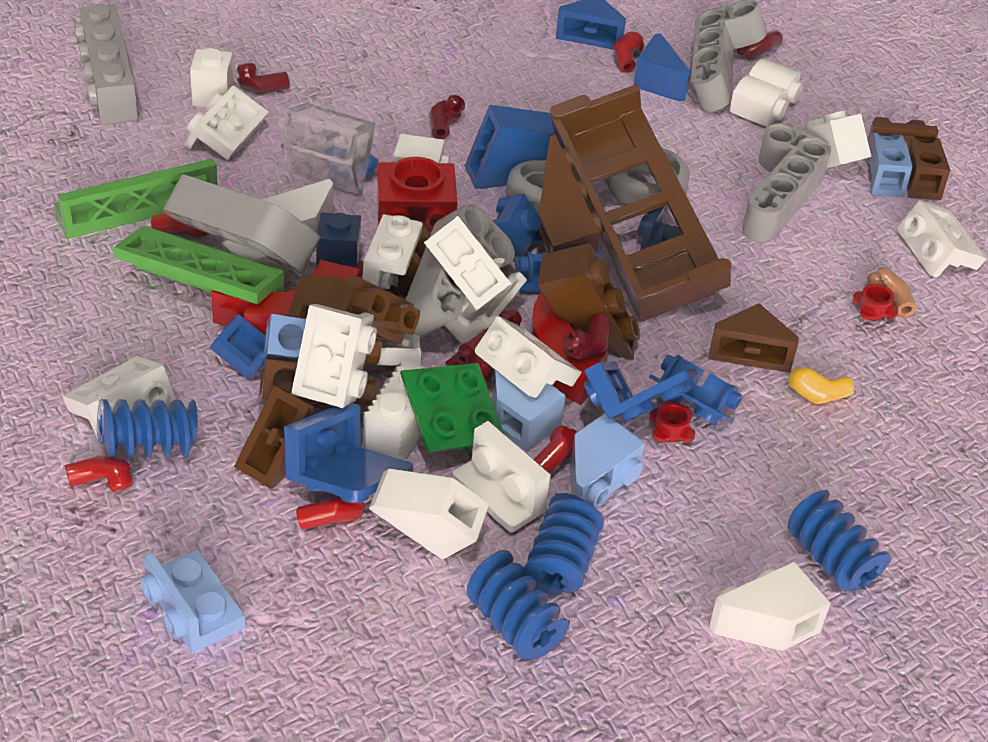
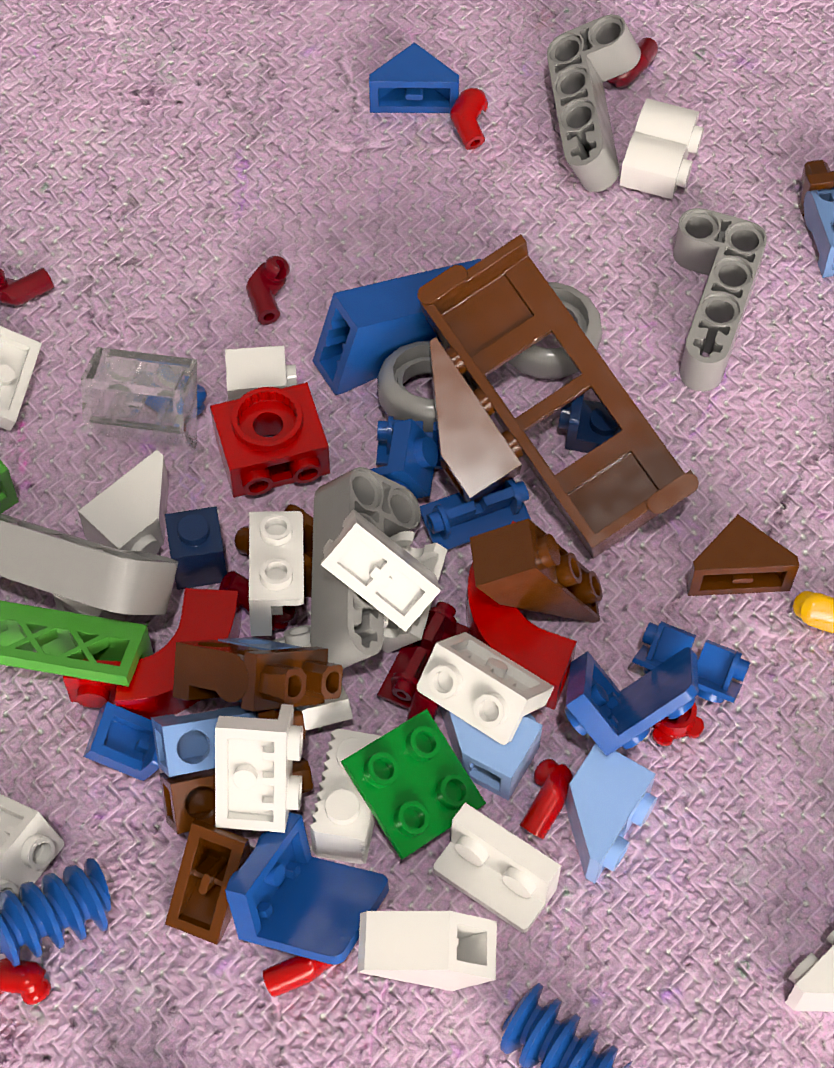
camera: 10 degrees left, 15 degrees up
blue piece [524,493,604,596] -> none
dark red arm [563,314,611,361] -> none
blue slope [634,33,690,101] -> none
white slope [802,111,871,169] -> none

